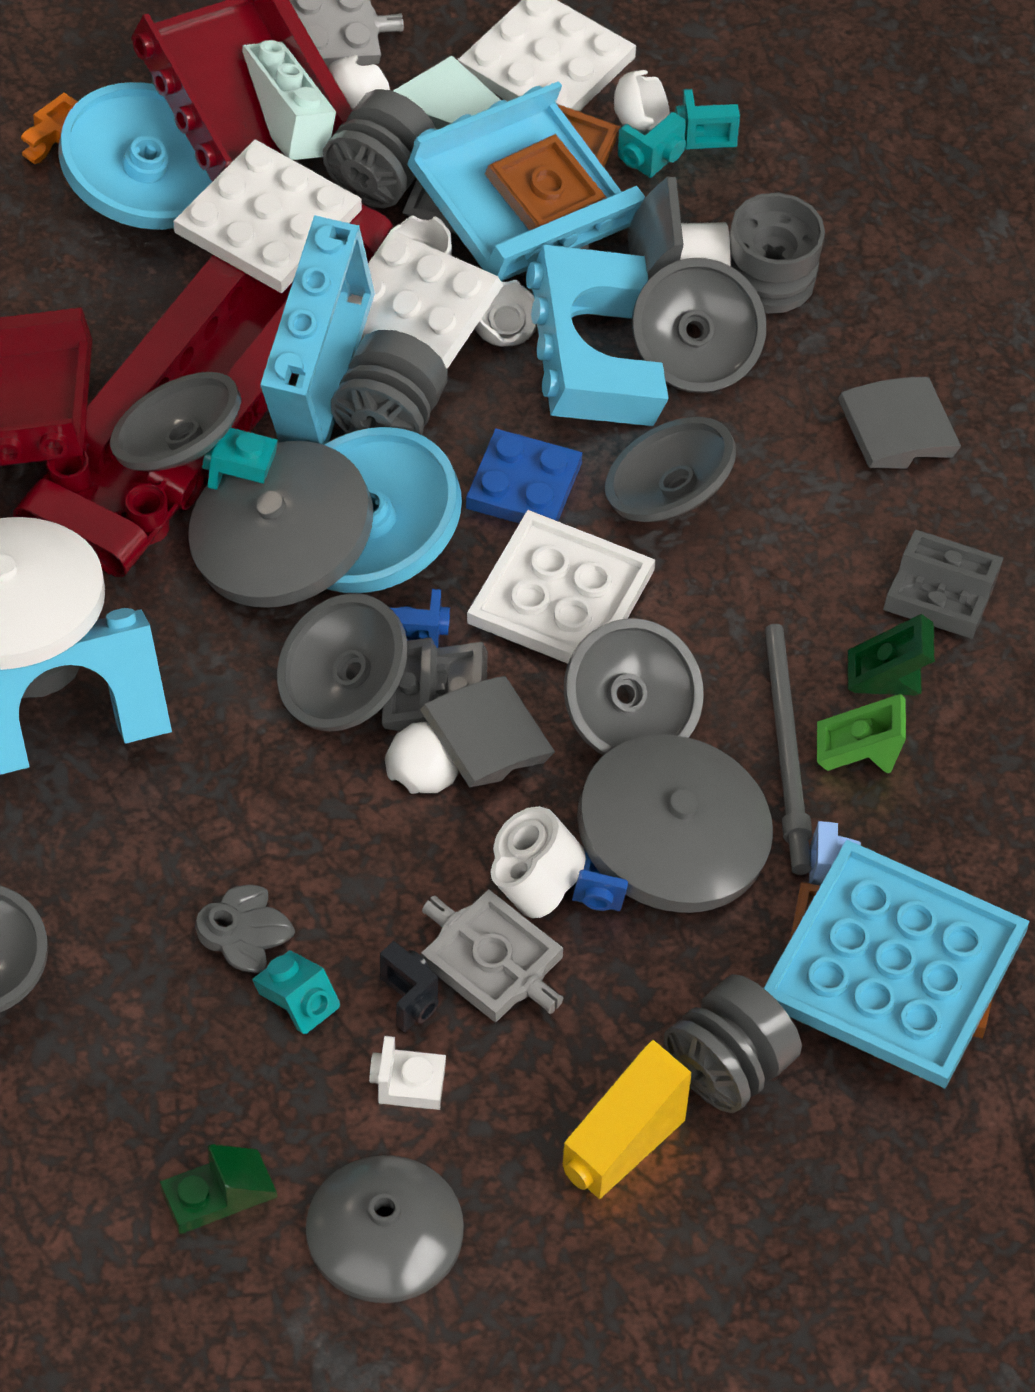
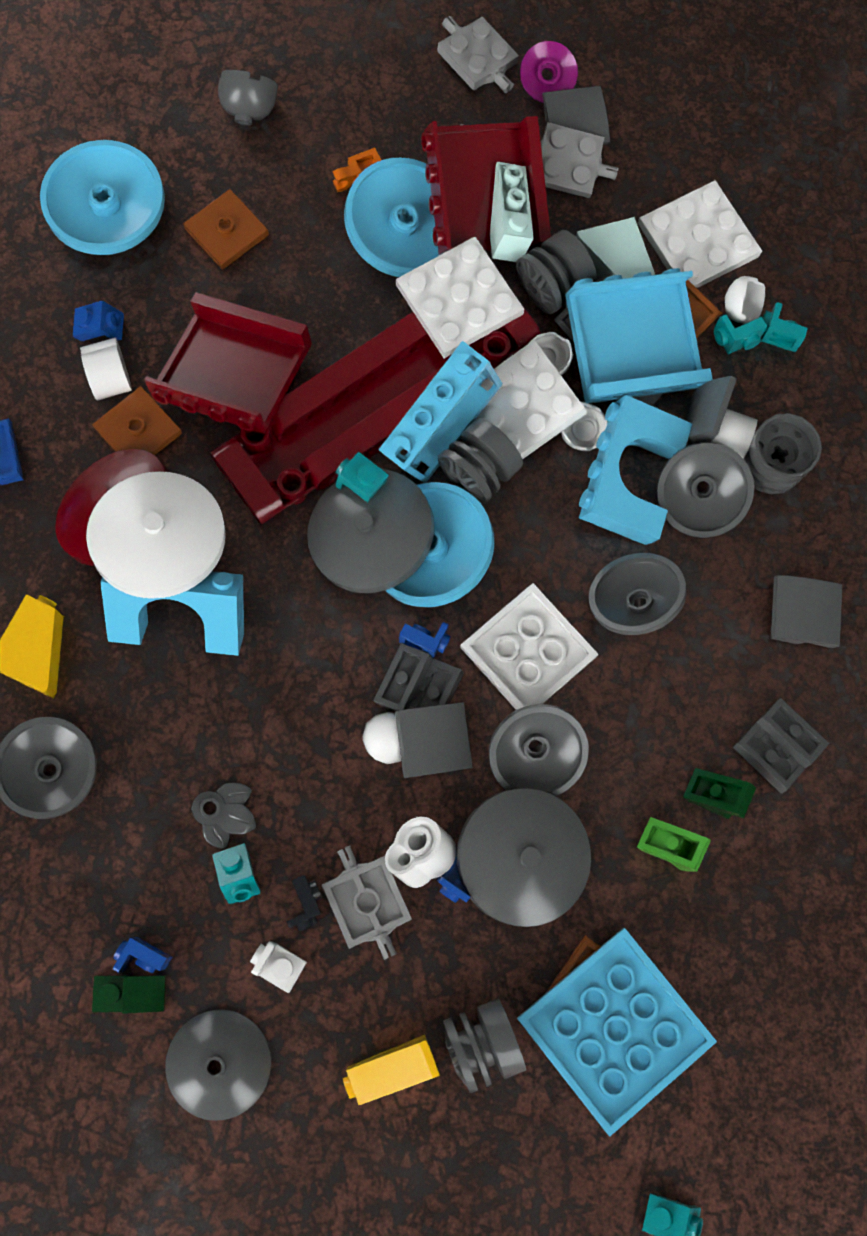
camera: 20 degrees right, 20 degrees up
dark grey dish [110,372,241,472] -> none
dark grey dish [277,593,407,731] -> none
white hair [329,55,390,110] -> none
blue plate [466,428,583,524] -> none
dark orange plate [485,134,607,231] -> none
dark grey bar [765,624,813,875] -> none
light blue tile [809,821,861,885] -> none
none -> blue bracket [113,937,173,973]

